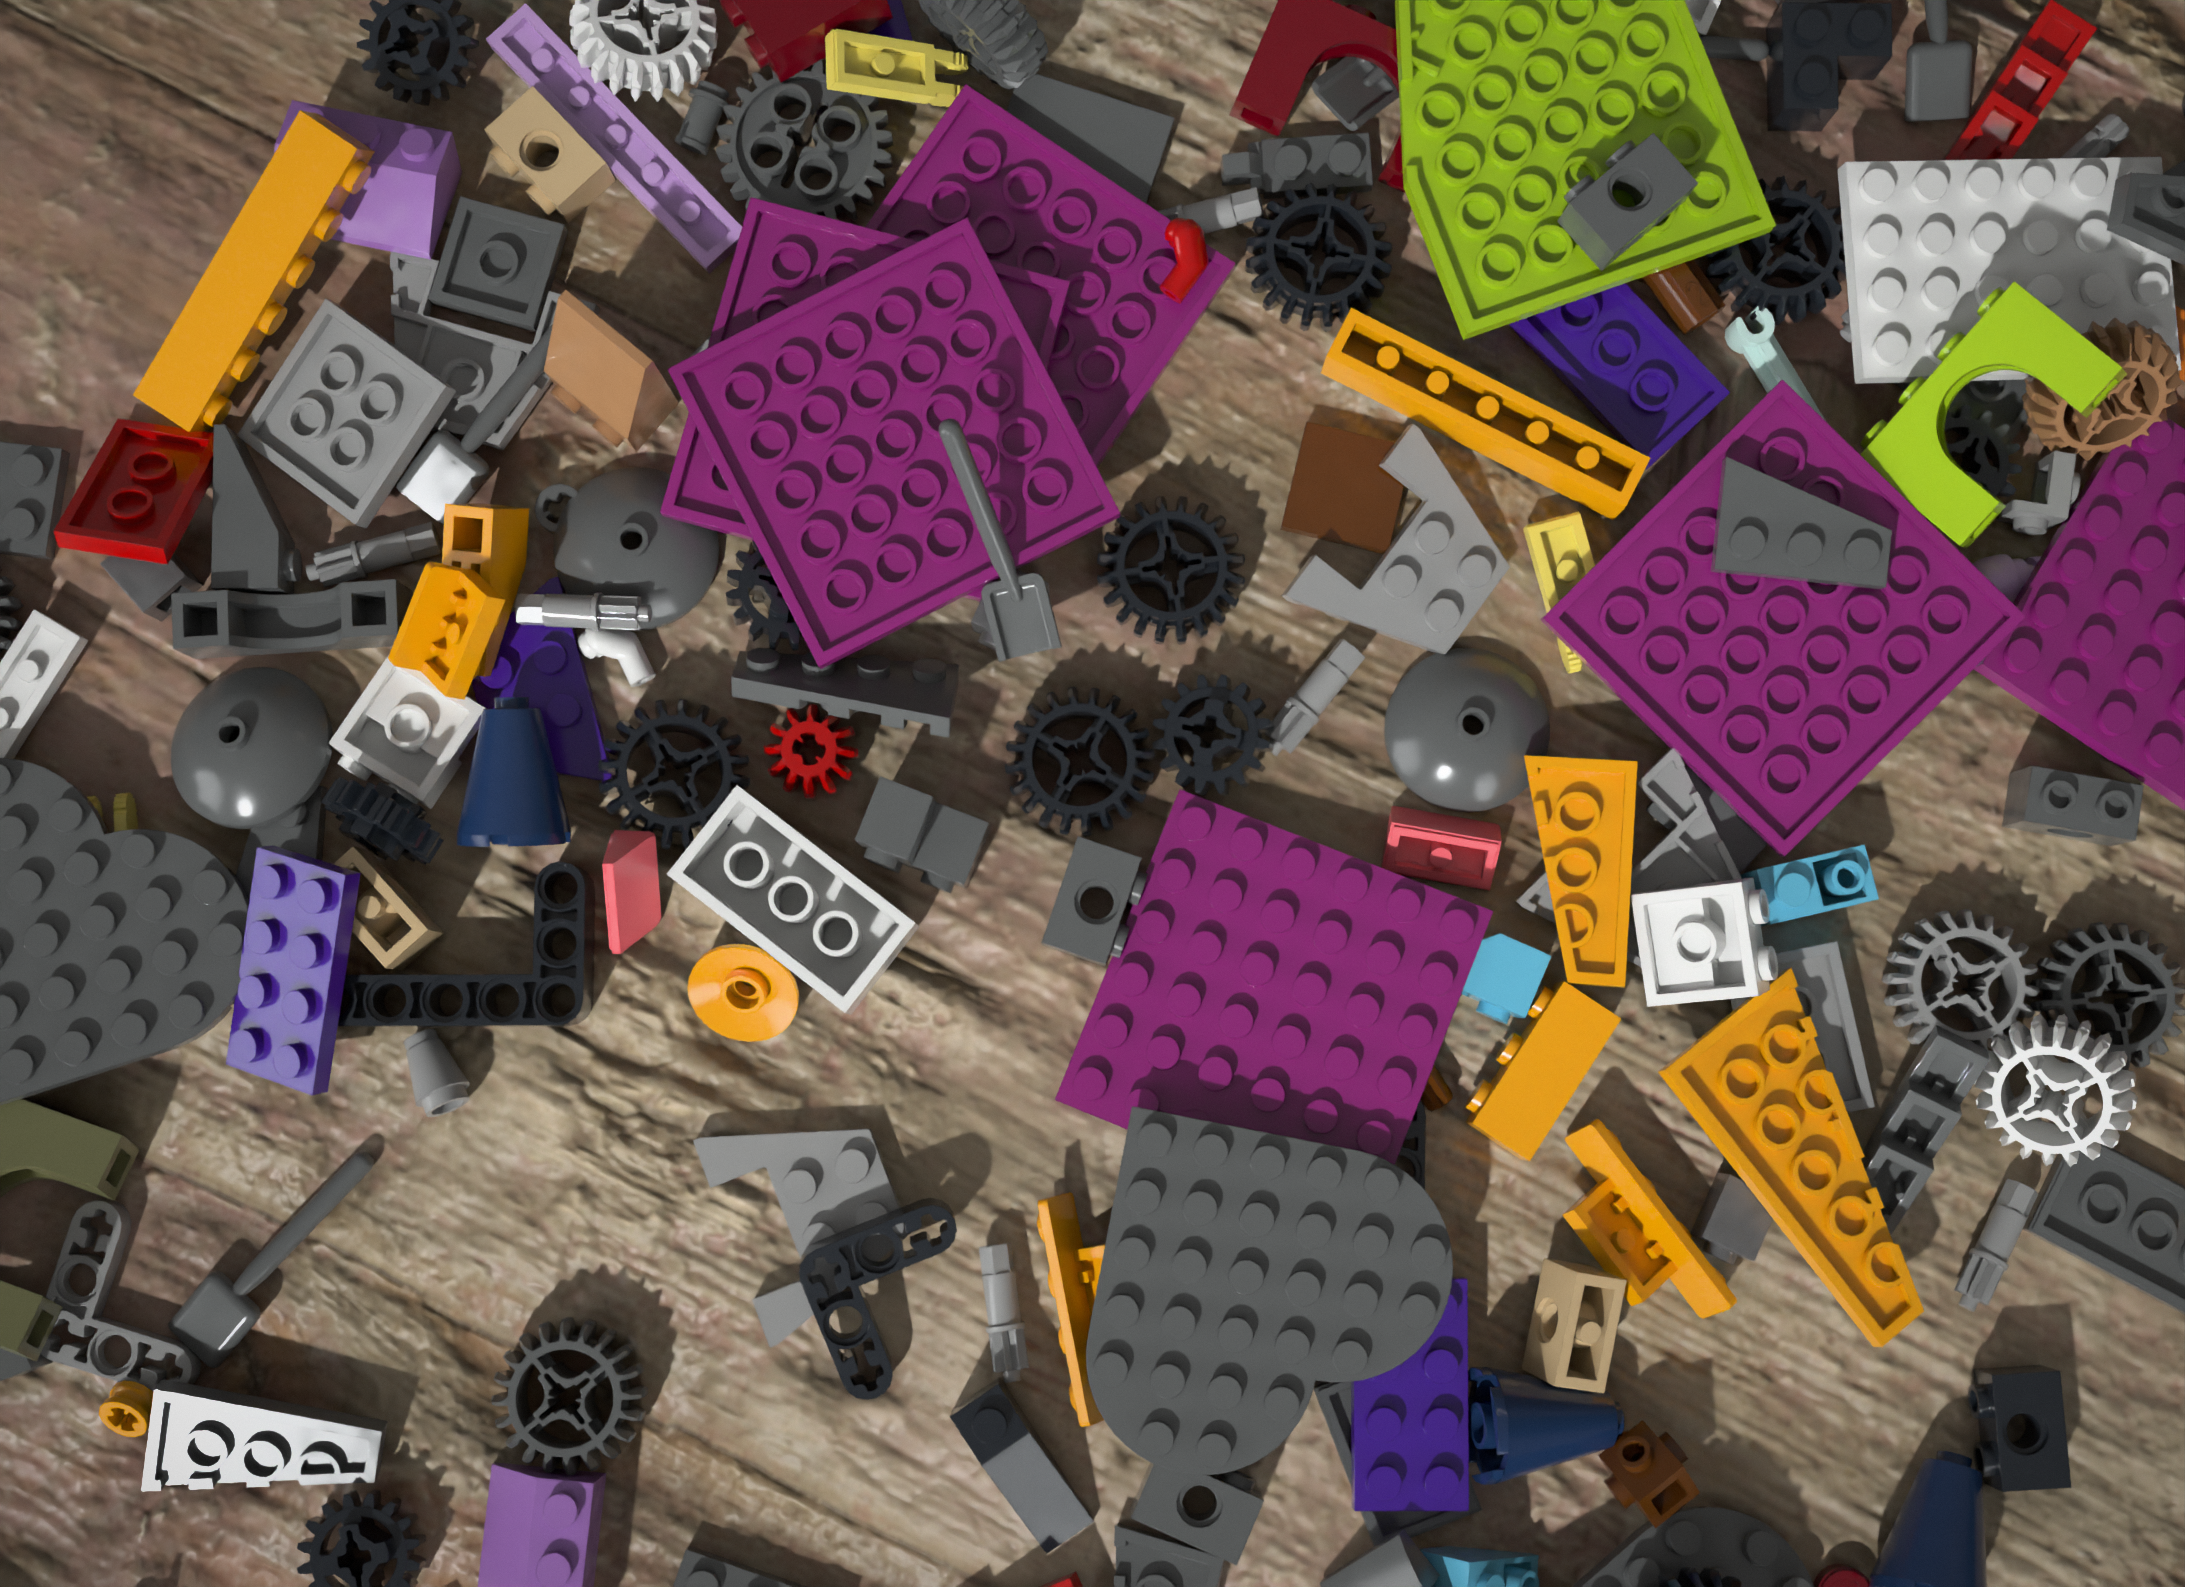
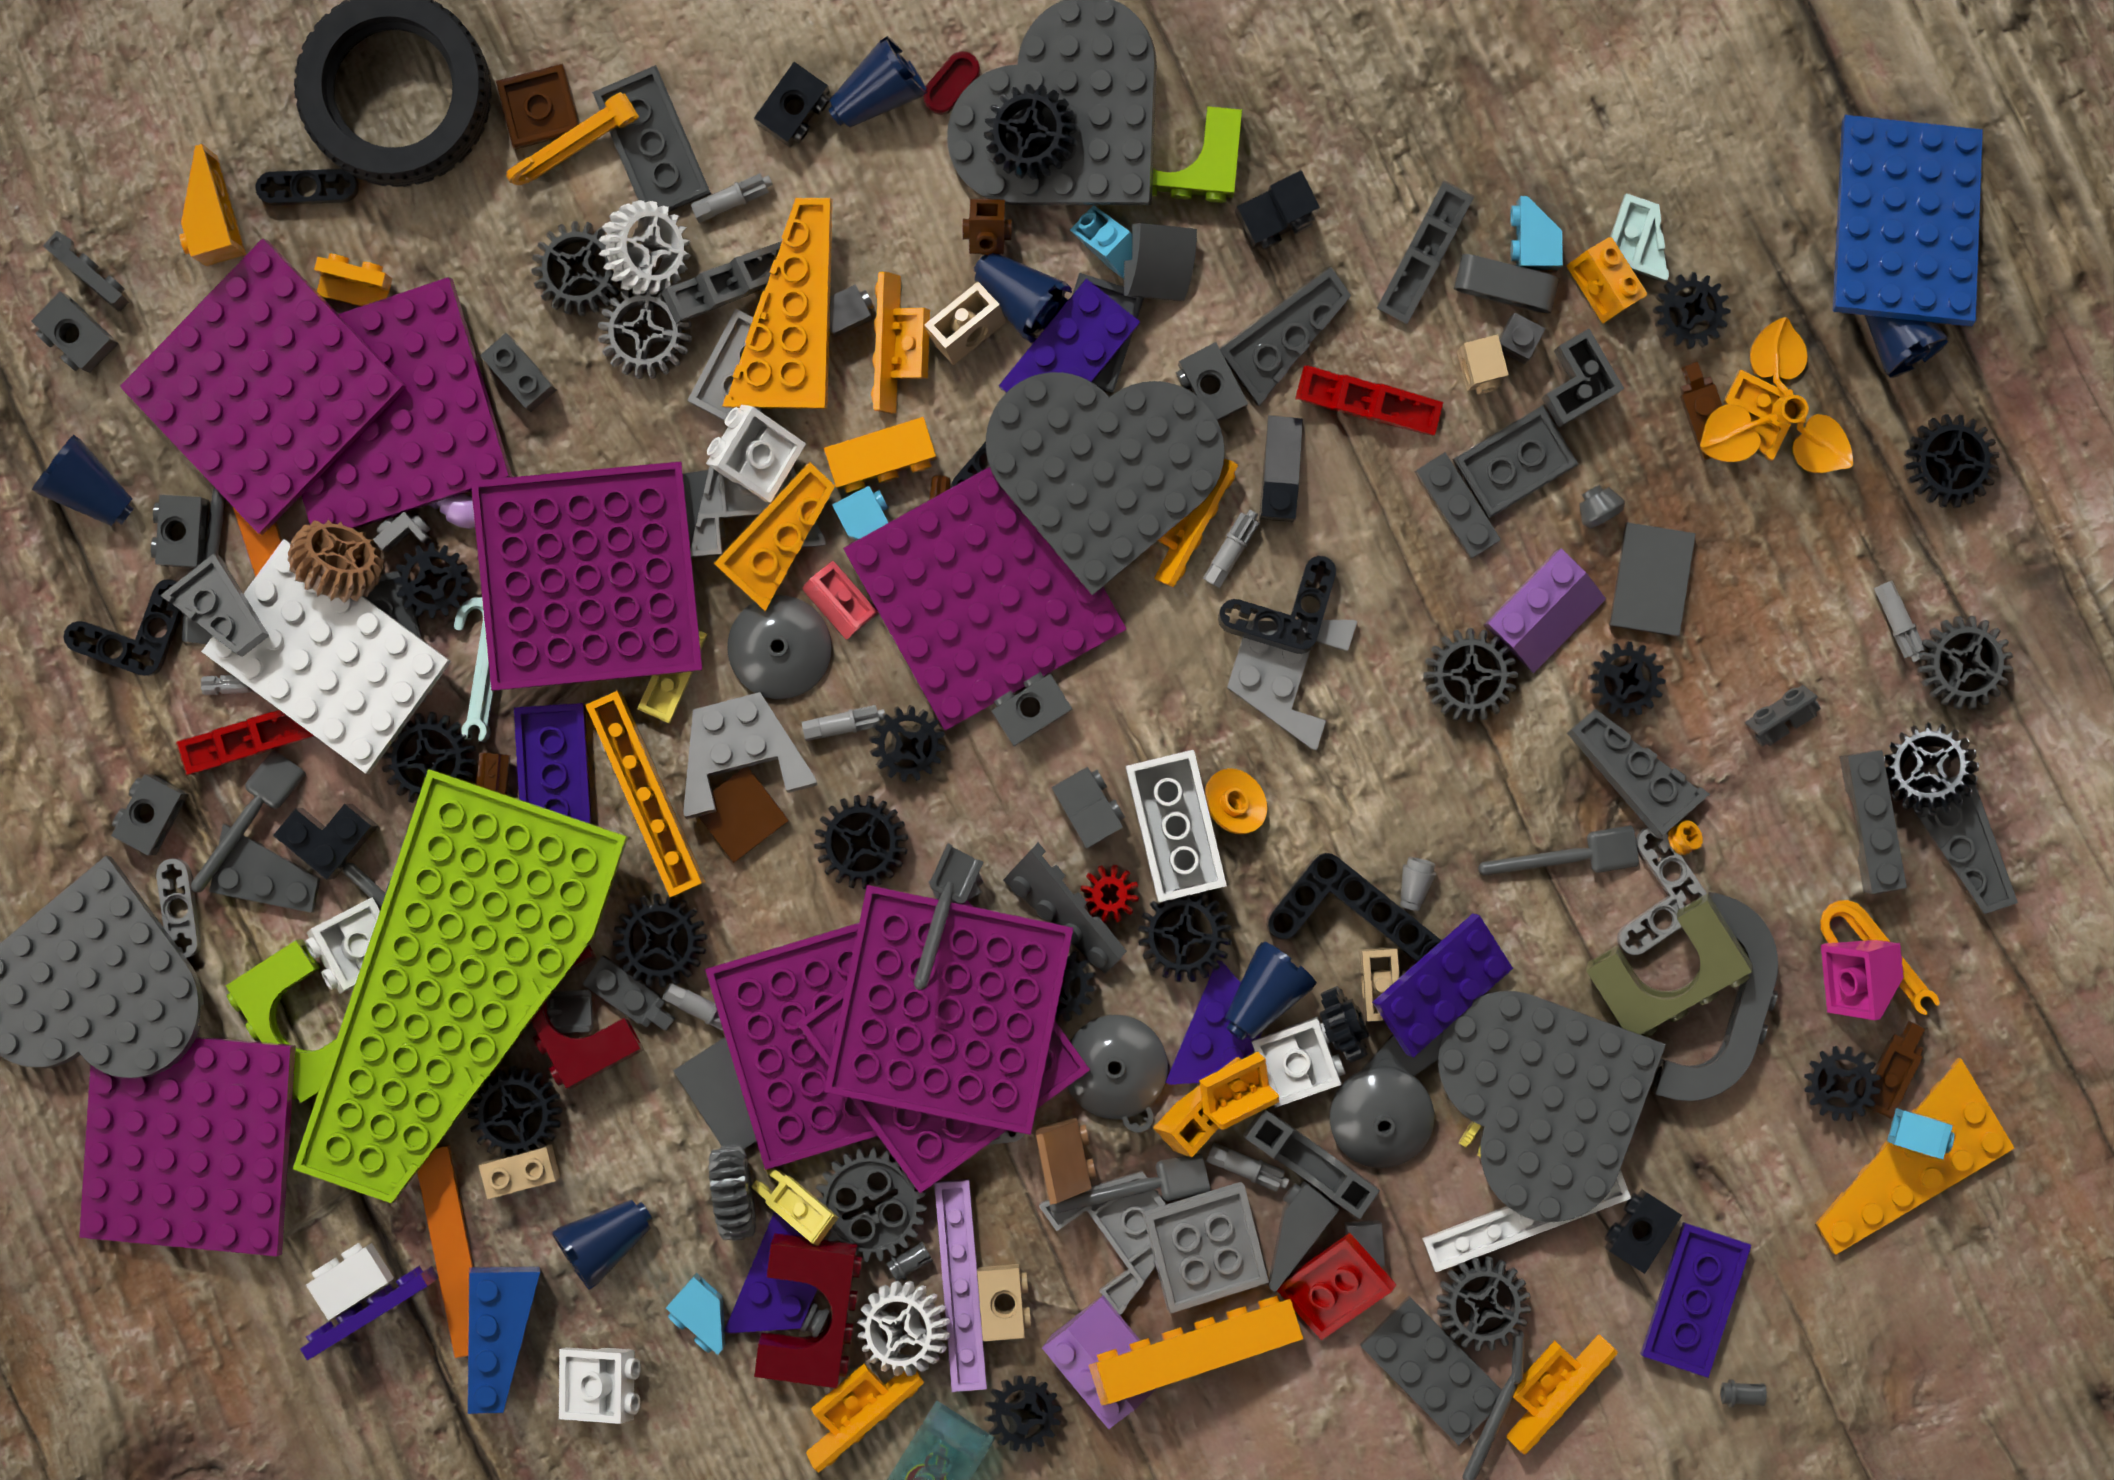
camera: 140 degrees left, 5 degrees up
dark grey plate [428,196,568,332] -> none
light grey piece [515,592,652,631] -> none
white arm [578,628,656,687] -> none
coral slope [602,830,662,954] -> none
black gear [1005,687,1155,837] -> none
red arm [1159,218,1209,303] -> none
dark grey brick [1557,133,1698,271] -> none
dark grey wing [1711,457,1892,589] -> none
medium azure slope [1740,844,1879,927] -> none
lime arch [1860,281,2127,549] -> none

